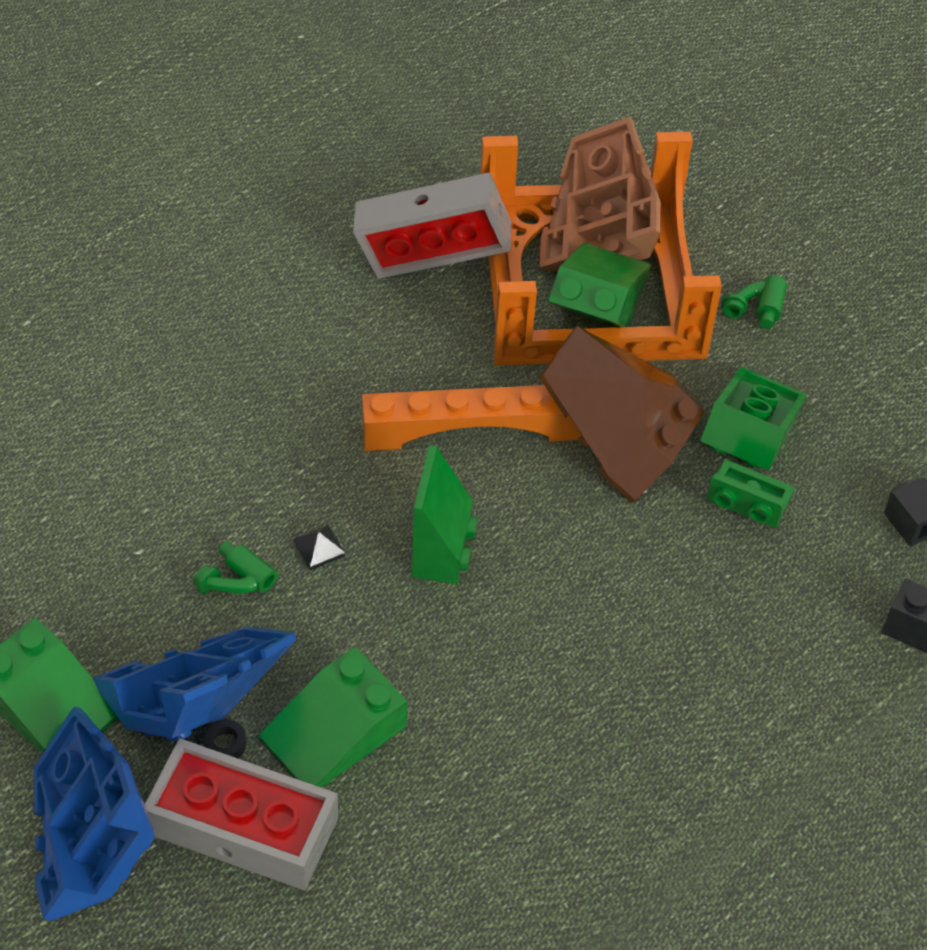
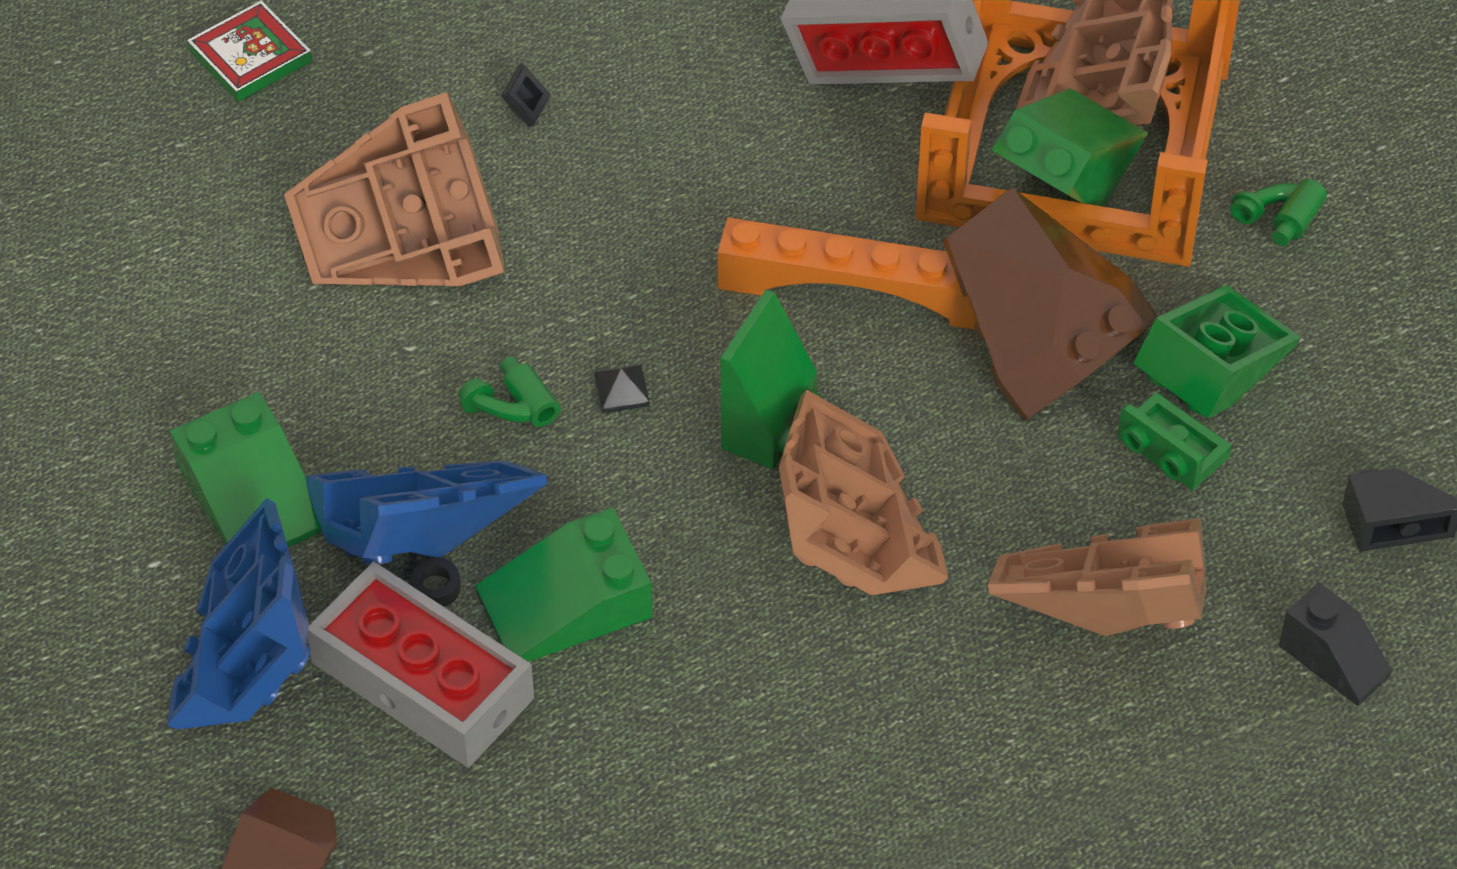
camera: 20 degrees right, 0 degrees up
none -> nougat wedge [284,92,505,286]
none -> black slope [501,63,551,127]
none -> nougat wedge [779,390,948,595]
none -> nougat wedge [988,518,1207,636]

